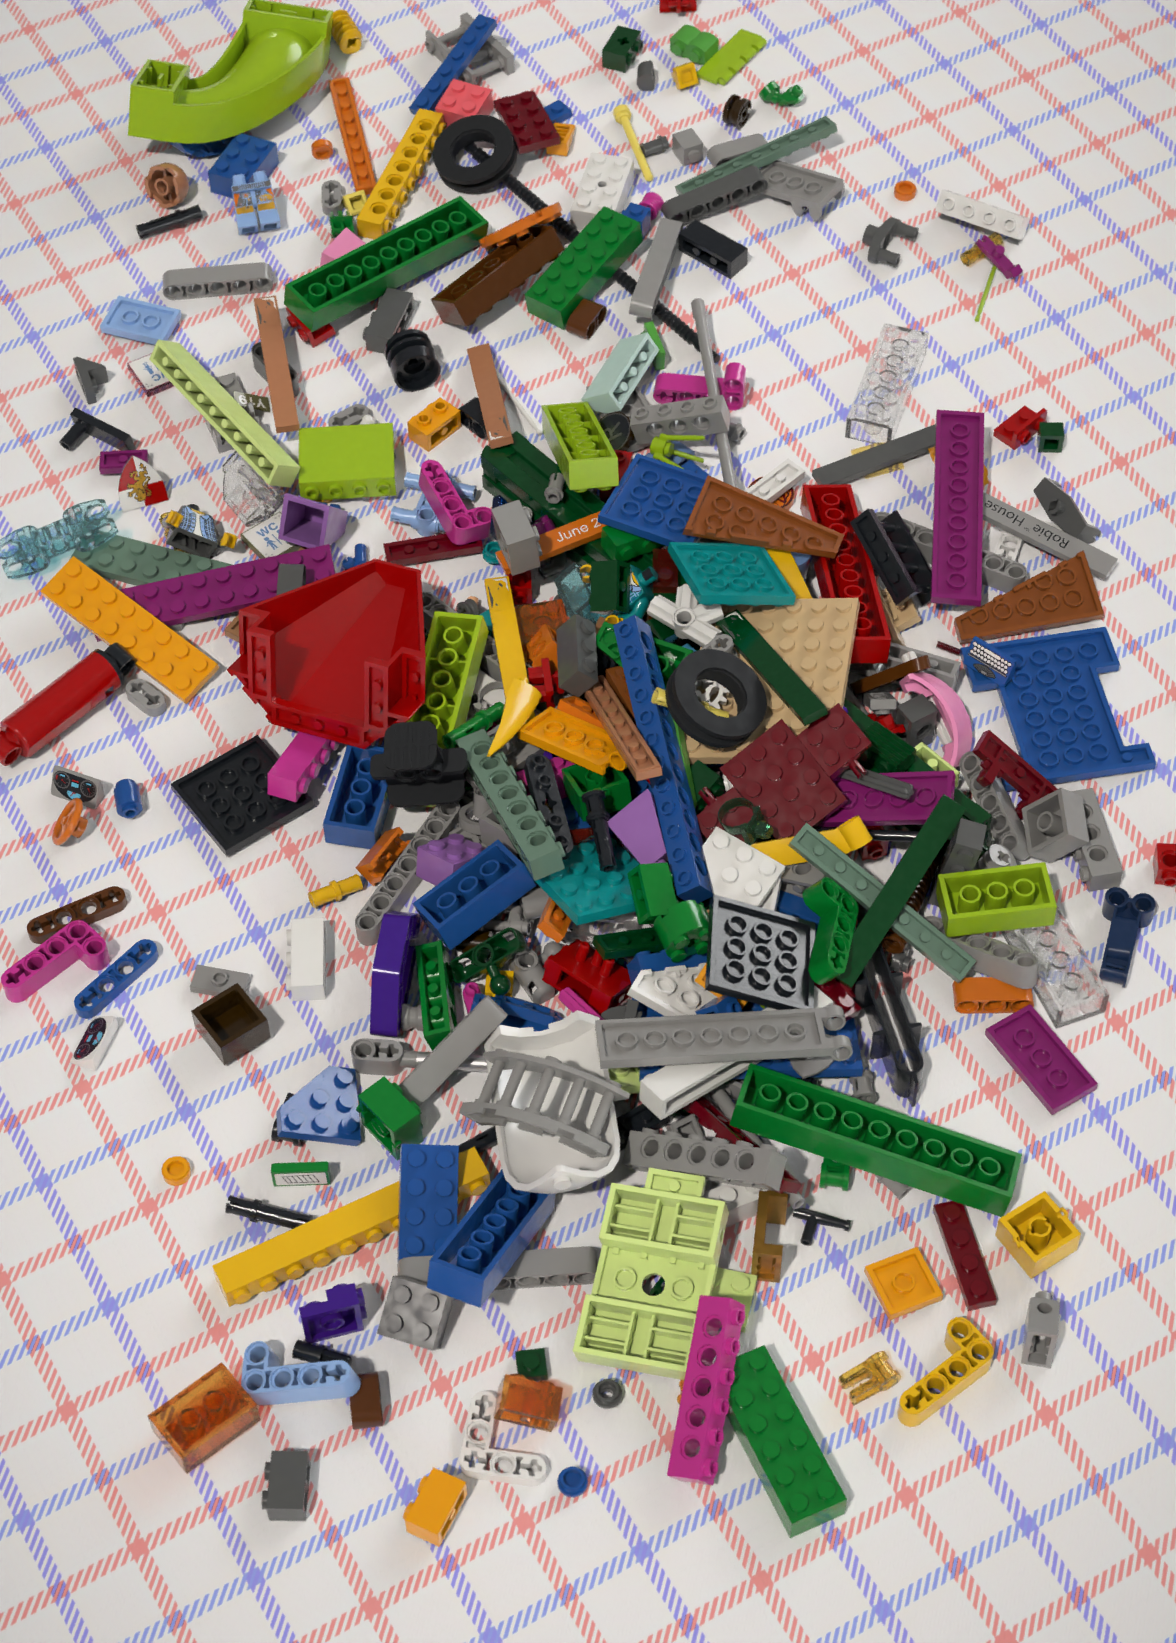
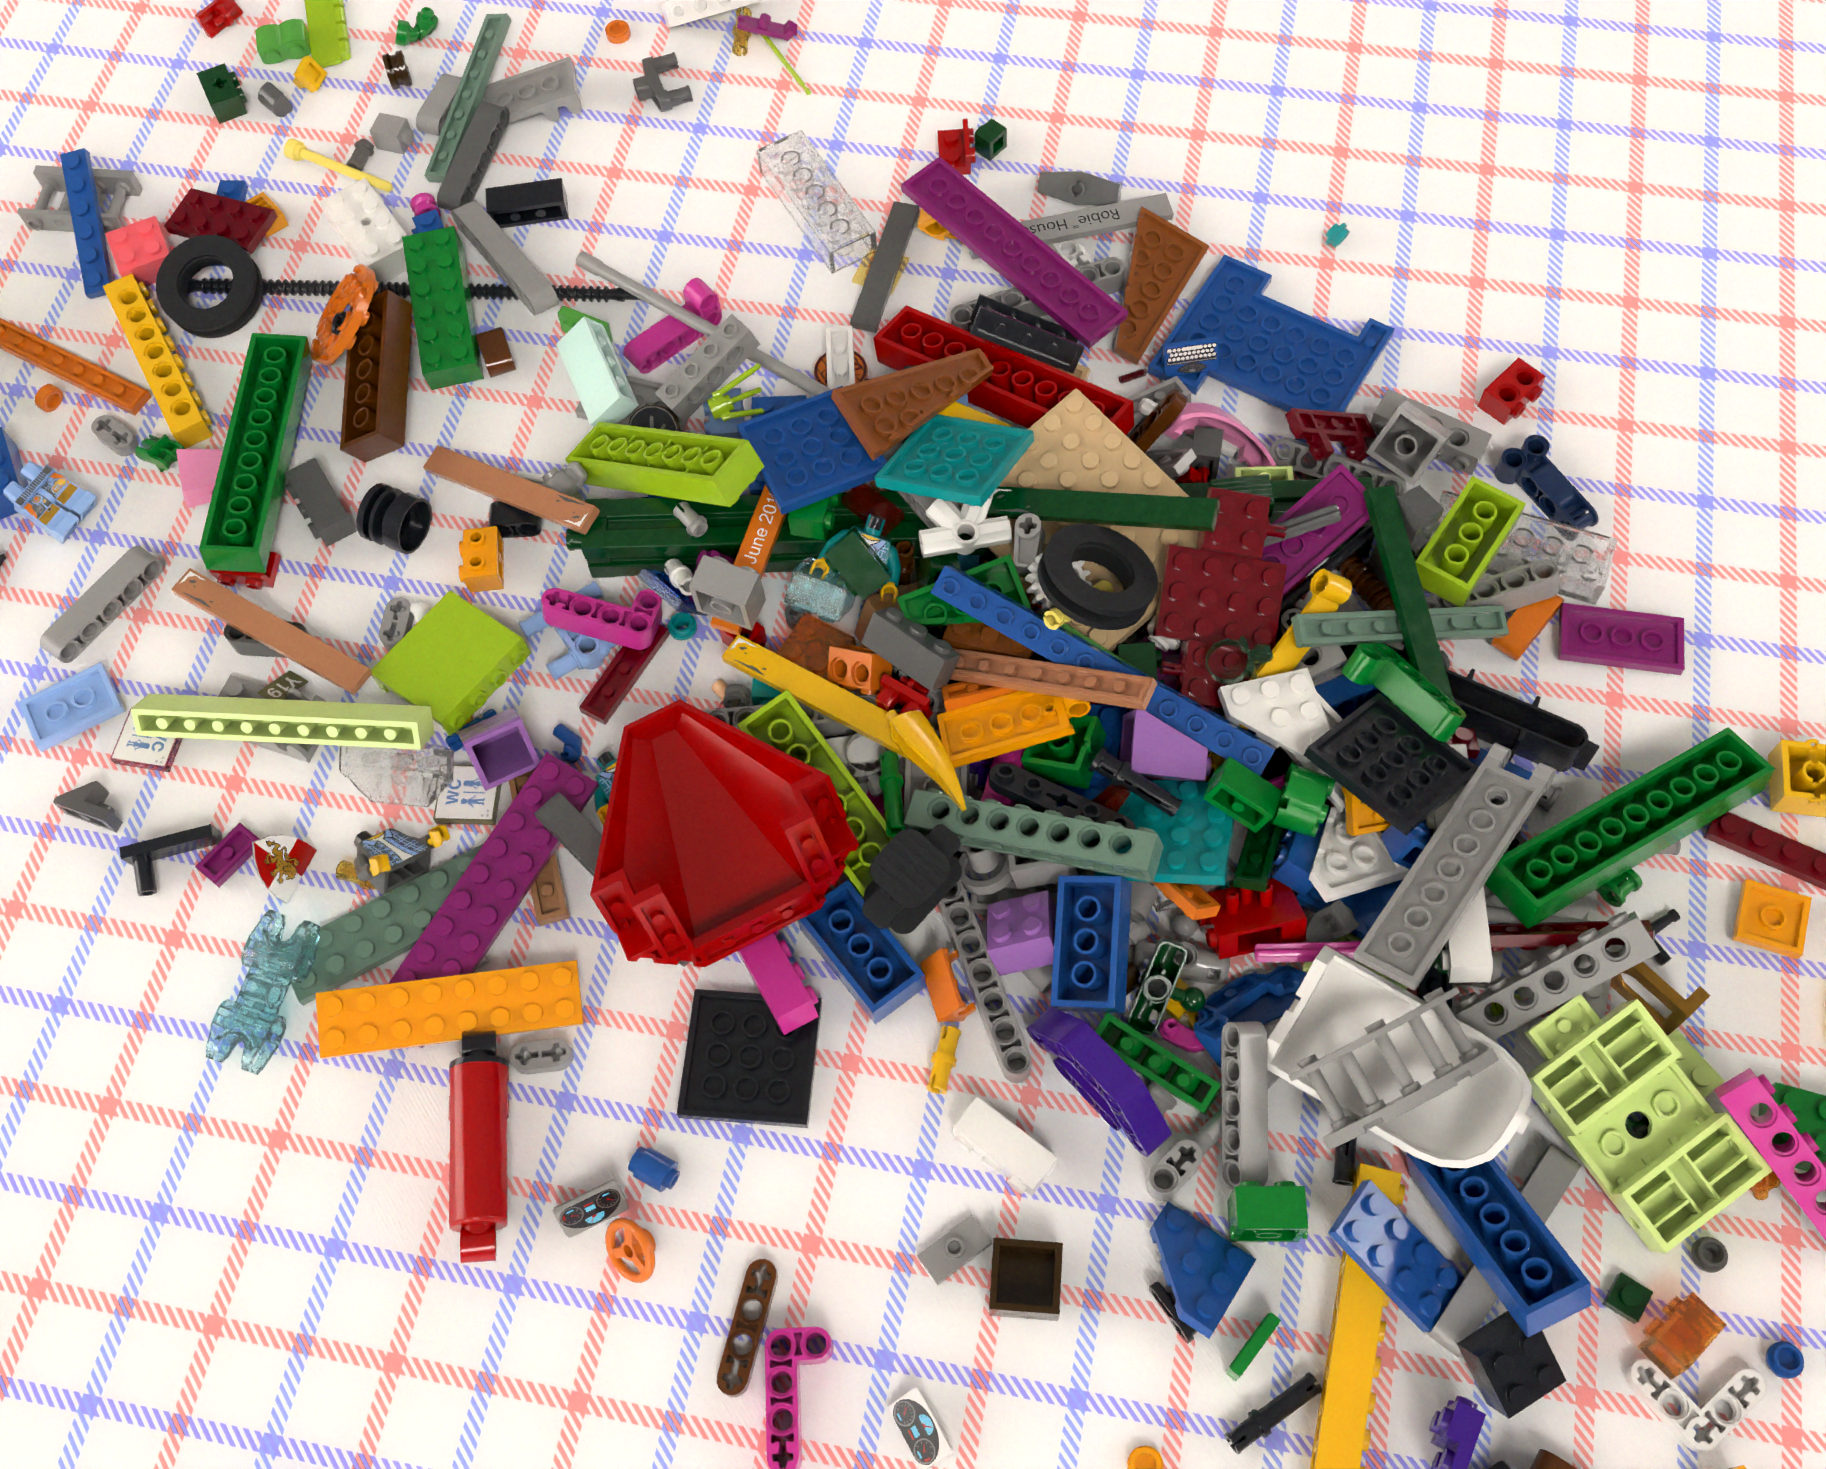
camera: 45 degrees left, 10 degrees up
blue beam [74,939,159,1019] -> none
light yellow slope [342,190,367,216] -> none
none -> light grey piece [542,461,588,499]

